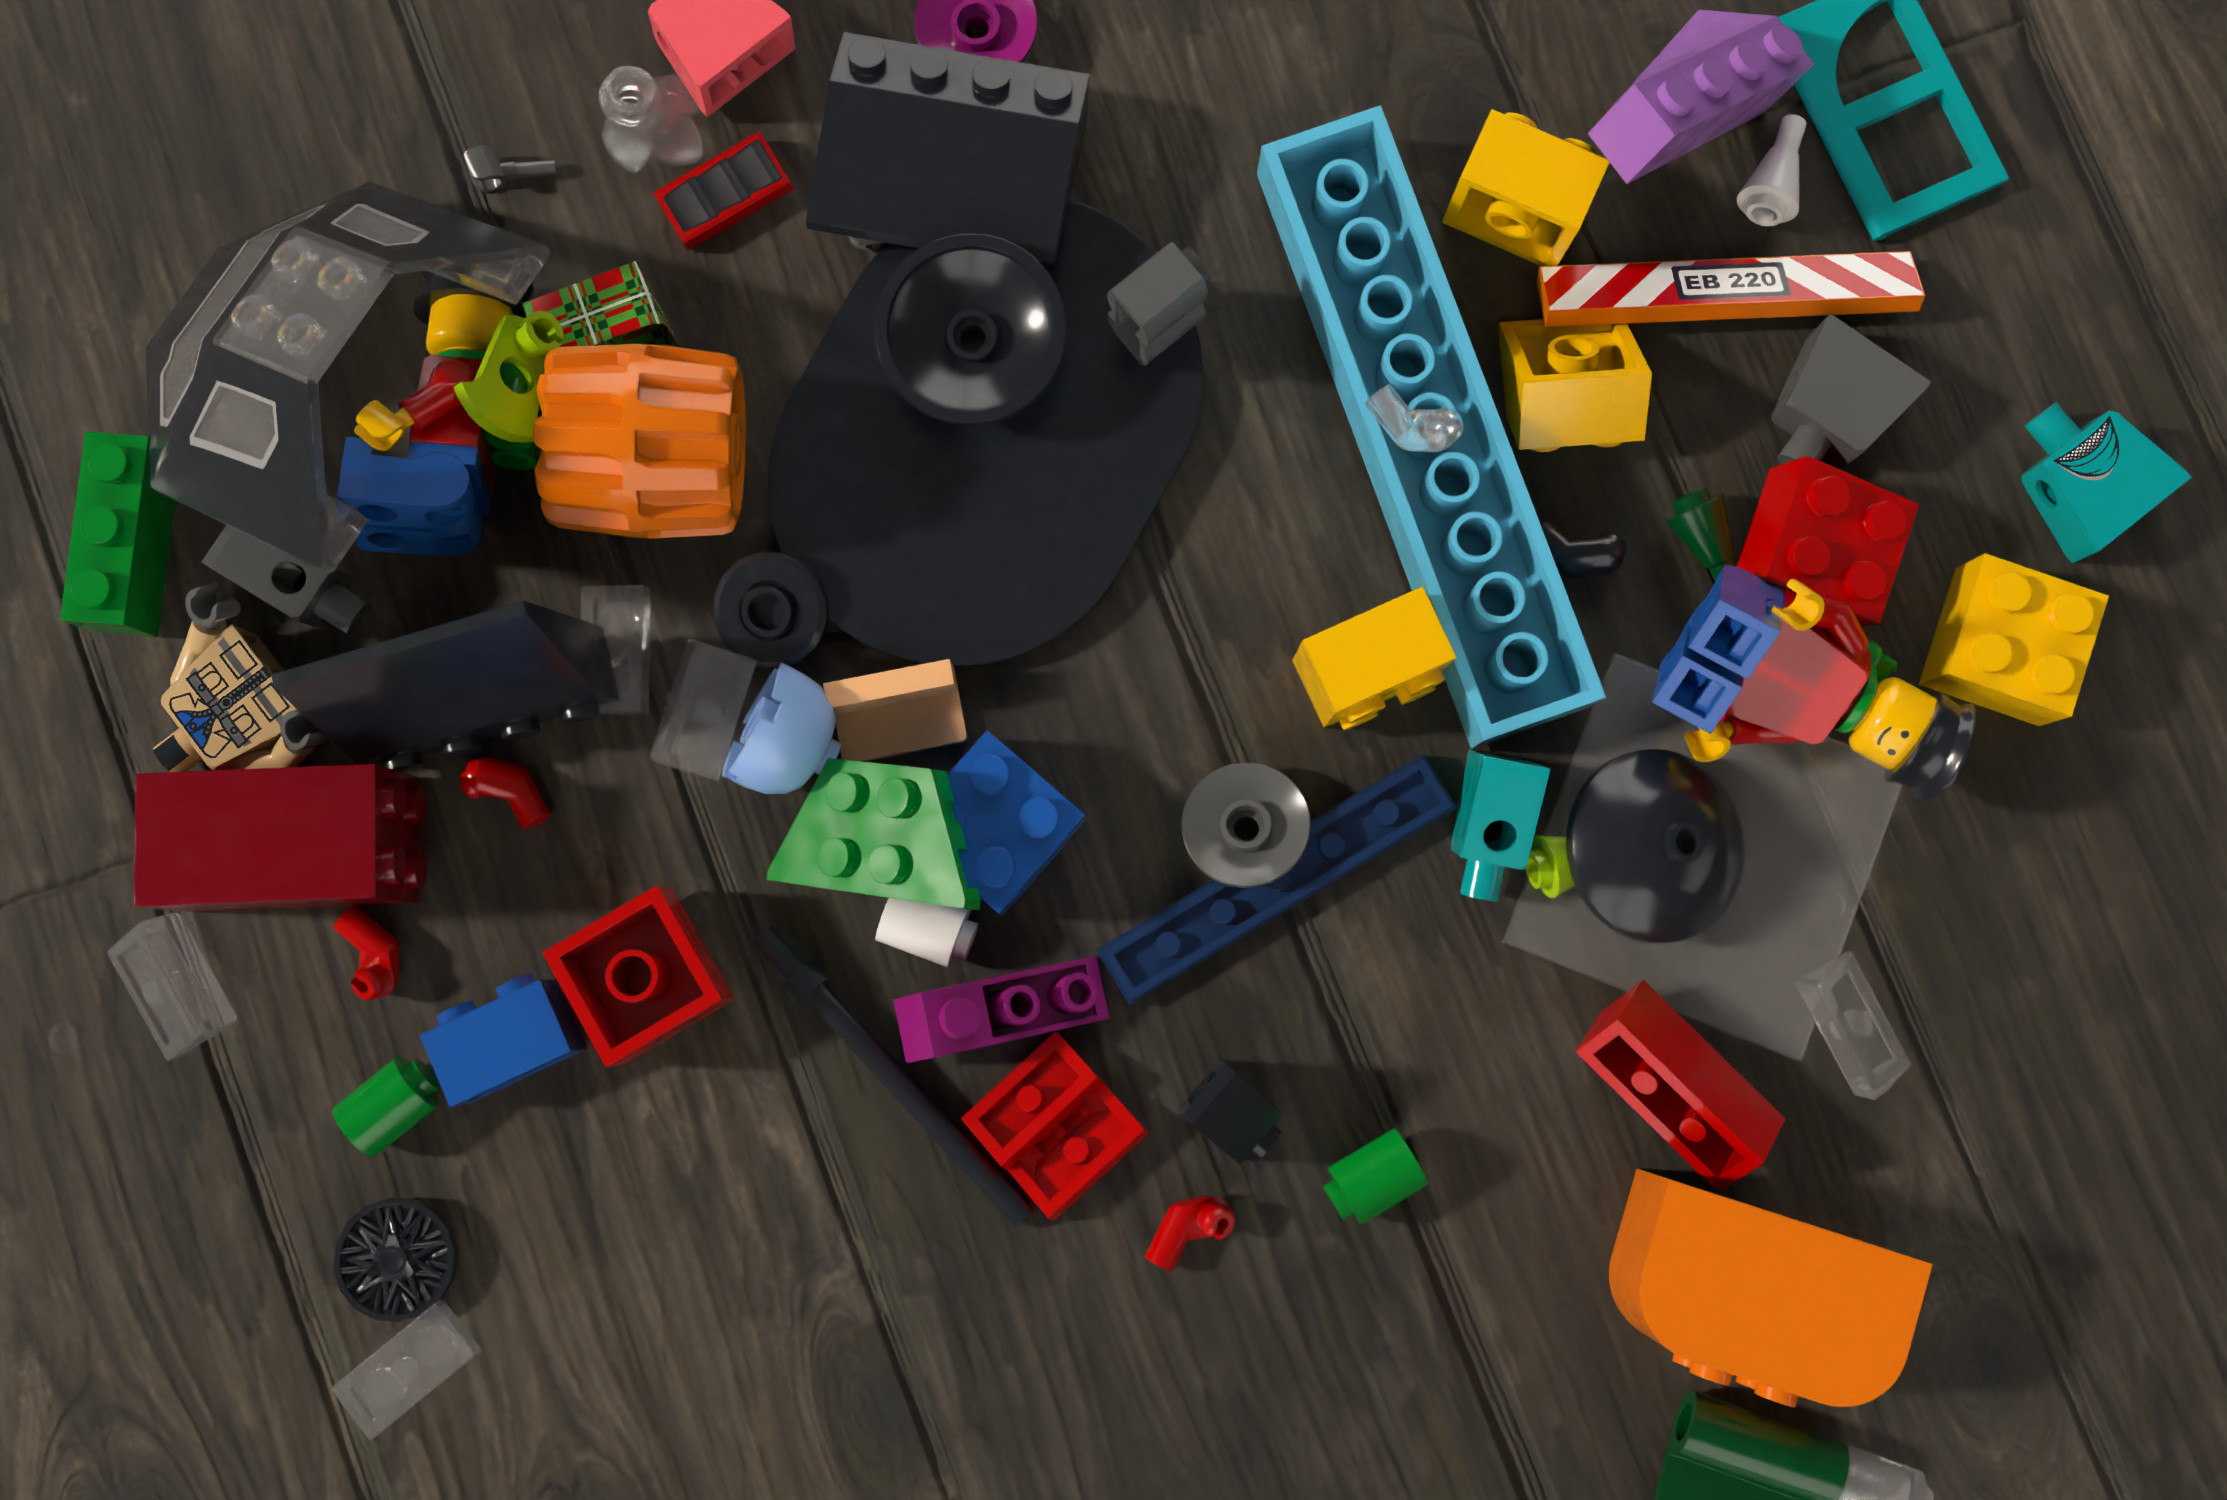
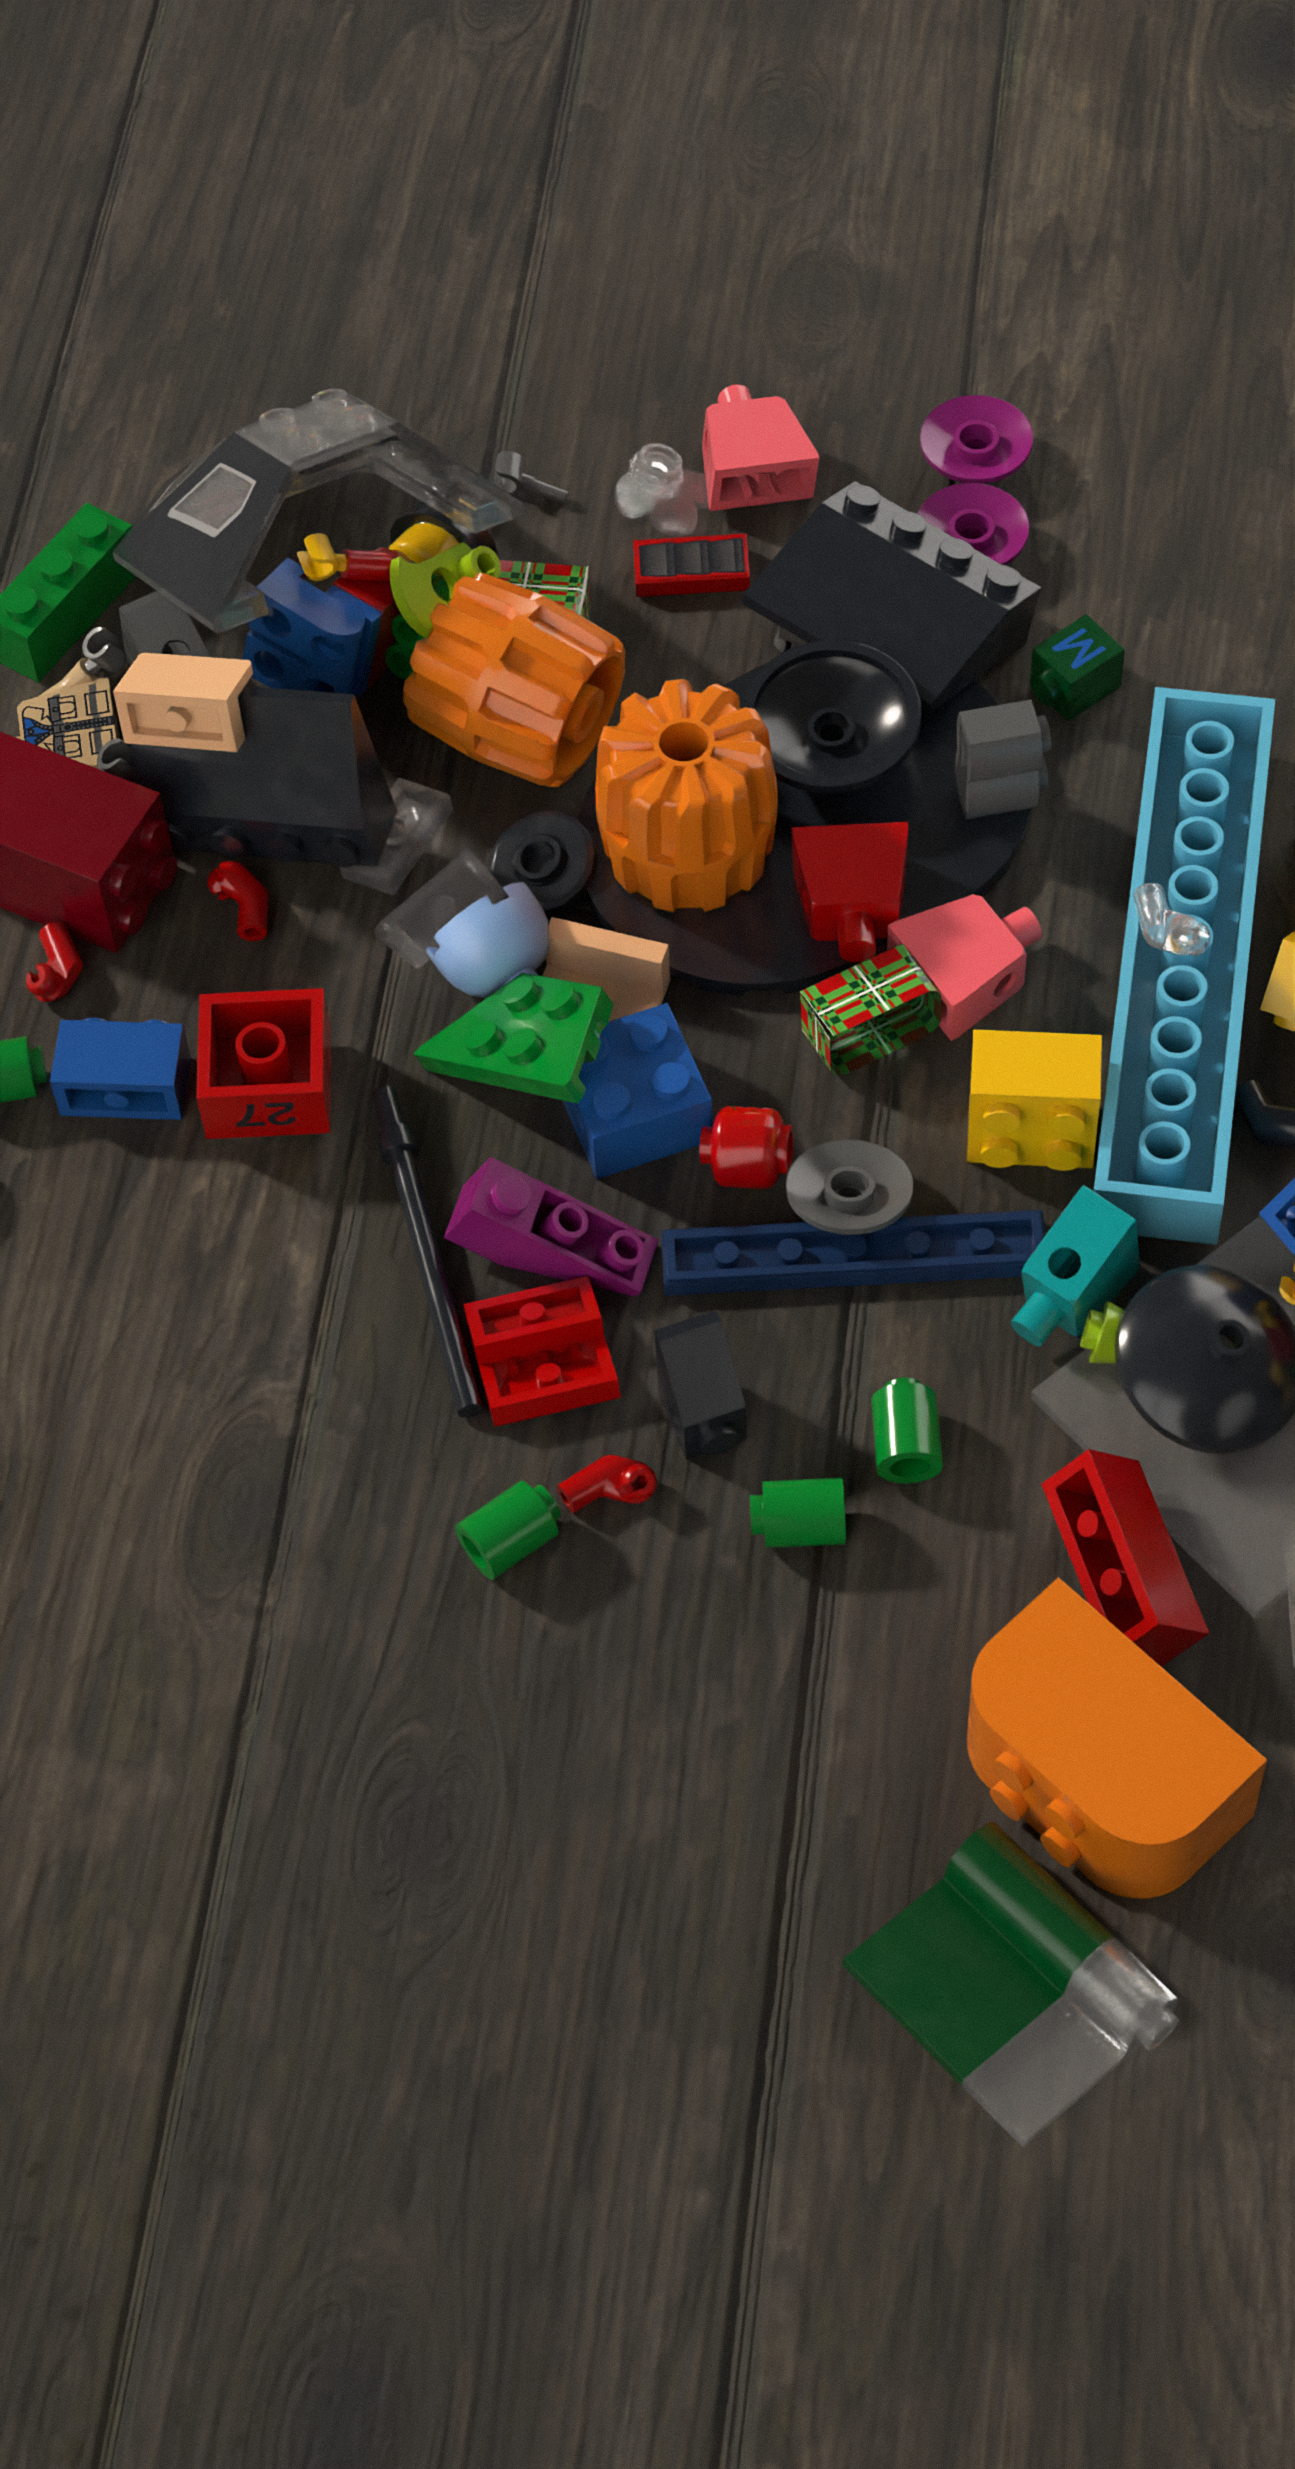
camera: 30 degrees right, 25 degrees down
white brick [875,898,978,967] -> none
none -> light nougat panel [113,653,253,752]
none -> green brick [455,1480,561,1580]
none -> orange wheel [595,679,778,913]
none -> red head [699,1106,794,1189]
none -> red torso [792,822,908,962]
none -> piece [799,944,941,1076]
none -> green brick [871,1377,943,1484]
none -> coral torso [887,894,1042,1041]
none -> dark green brick [1030,614,1125,721]

